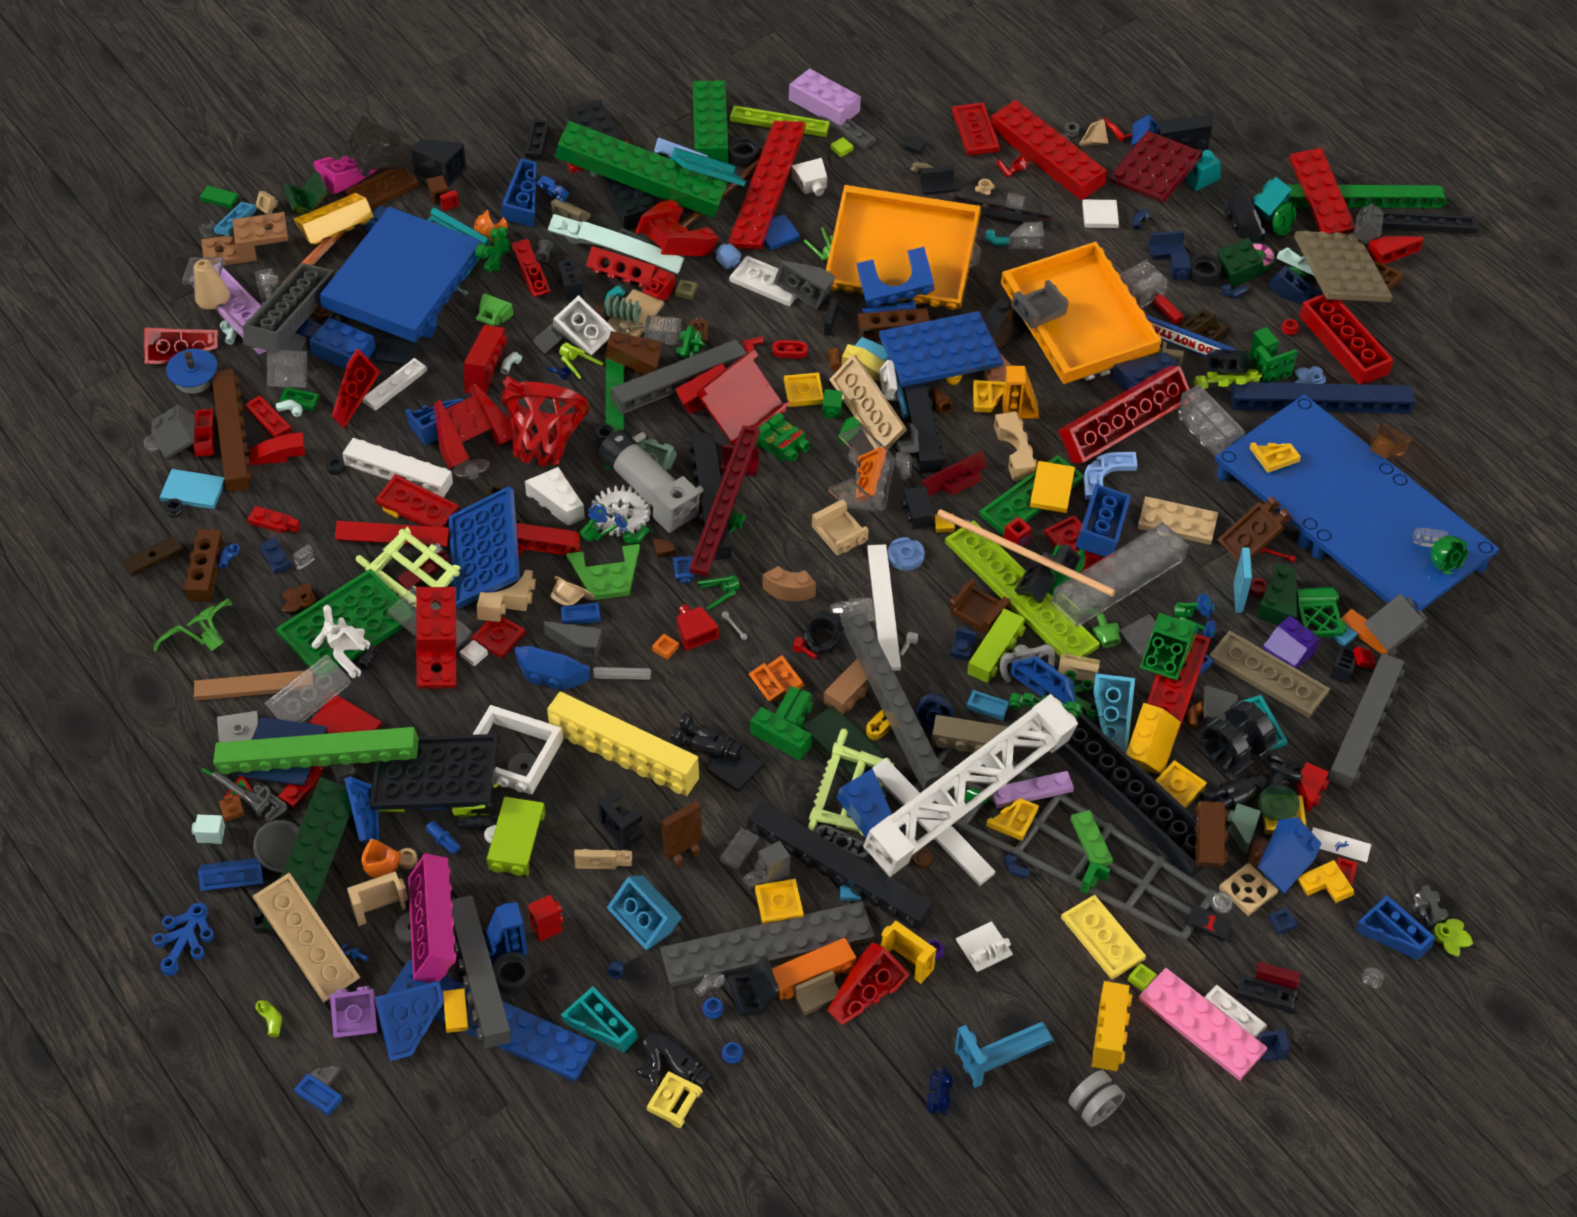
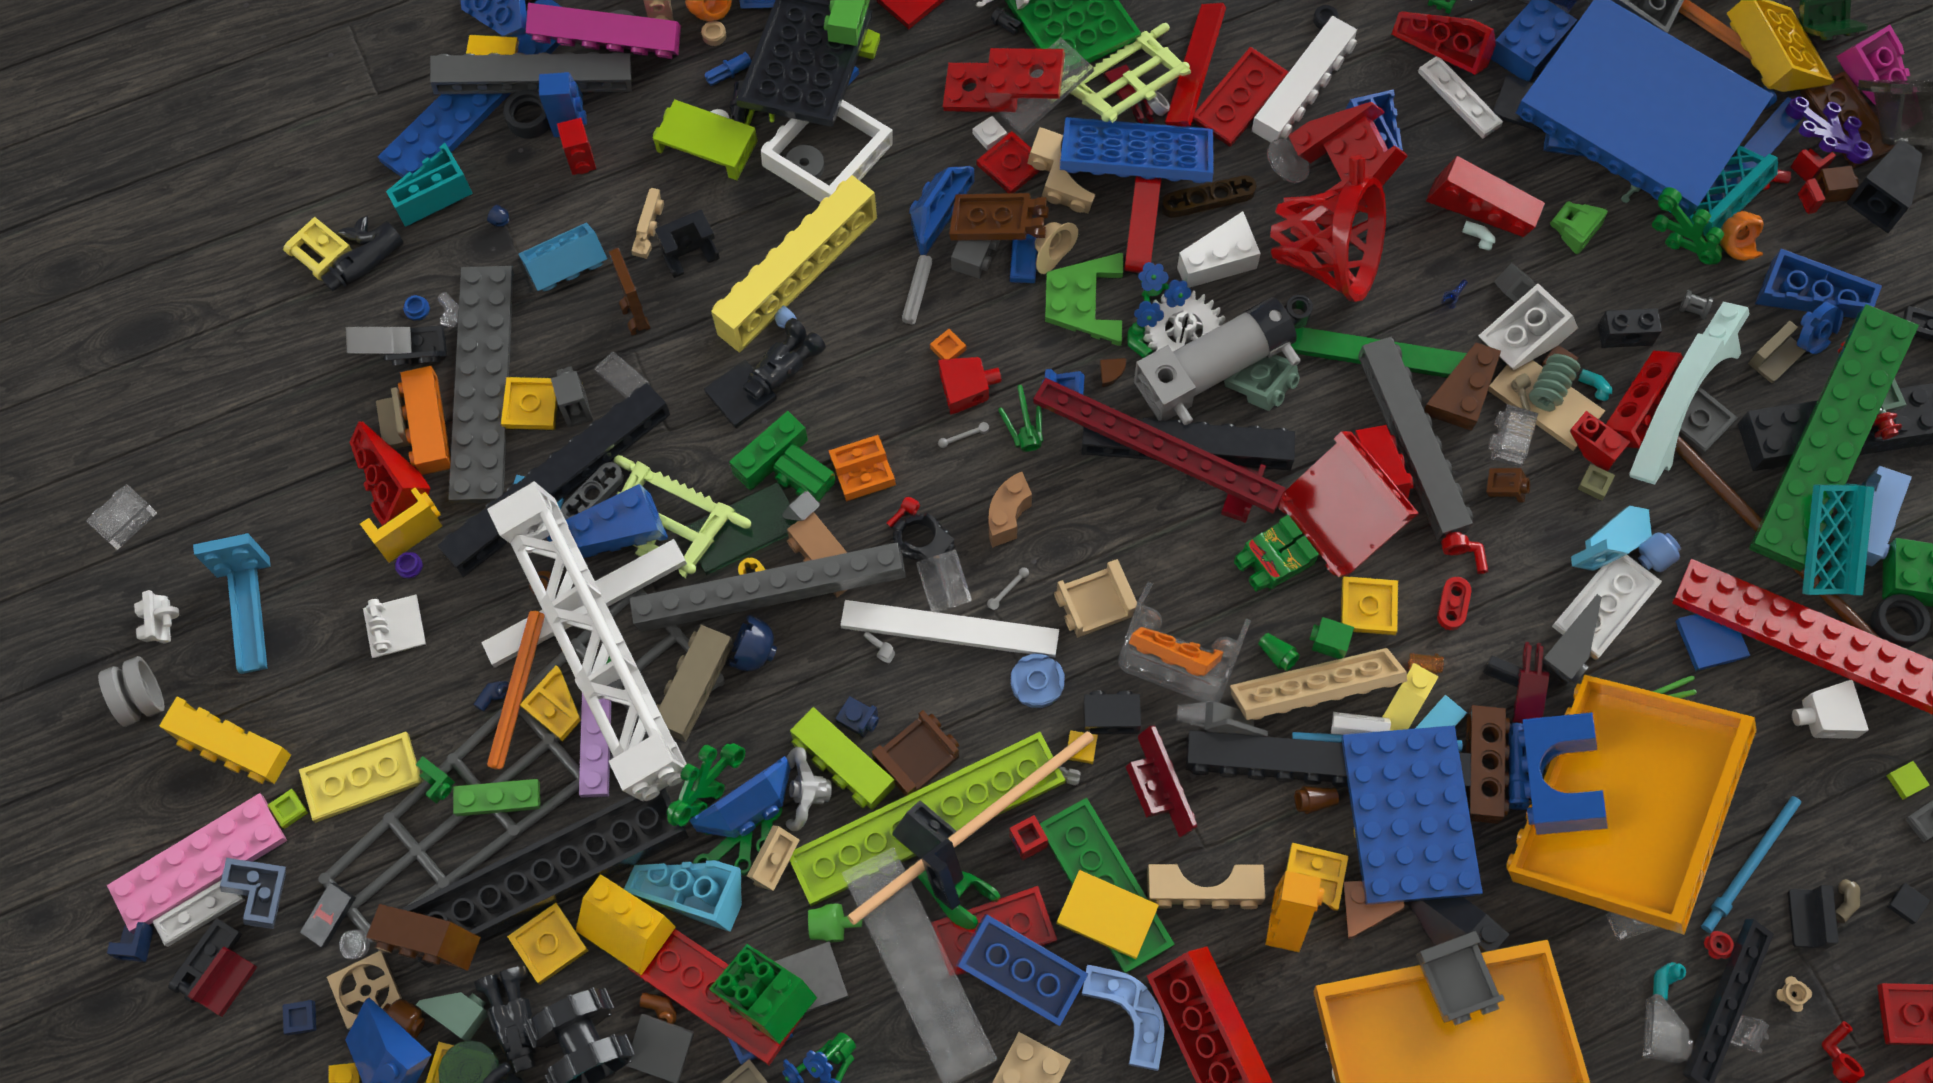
camera: 105 degrees right, 15 degrees up
red slope [512,239,550,297] -> none
lime plant [559,343,604,379] -> none
red wedge [635,199,719,256] -> none
green hips [676,326,705,359] -> none
blue plate [722,1042,743,1064] -> none
green plant [728,511,746,532] -> none
clear blue hinge [926,1066,953,1116] -> none
dark azure tile [966,690,1010,721] -> none
none -> clear brick [86,484,157,550]
none -> white hips [134,590,179,644]
none -> sand blue brick [220,858,286,929]
none -> light grey beam [346,327,412,354]
none -> orange axle [487,611,545,770]
none -> slope [782,491,820,521]
none -> reddish brown tile [949,193,1049,241]
none -> light grey hinge [987,567,1029,610]
none -> dark red arm [1512,642,1549,723]
none -> medium azure piece [1571,506,1652,571]
none -> dark purple plant [1785,96,1873,164]
none -> red panel [1790,149,1836,181]

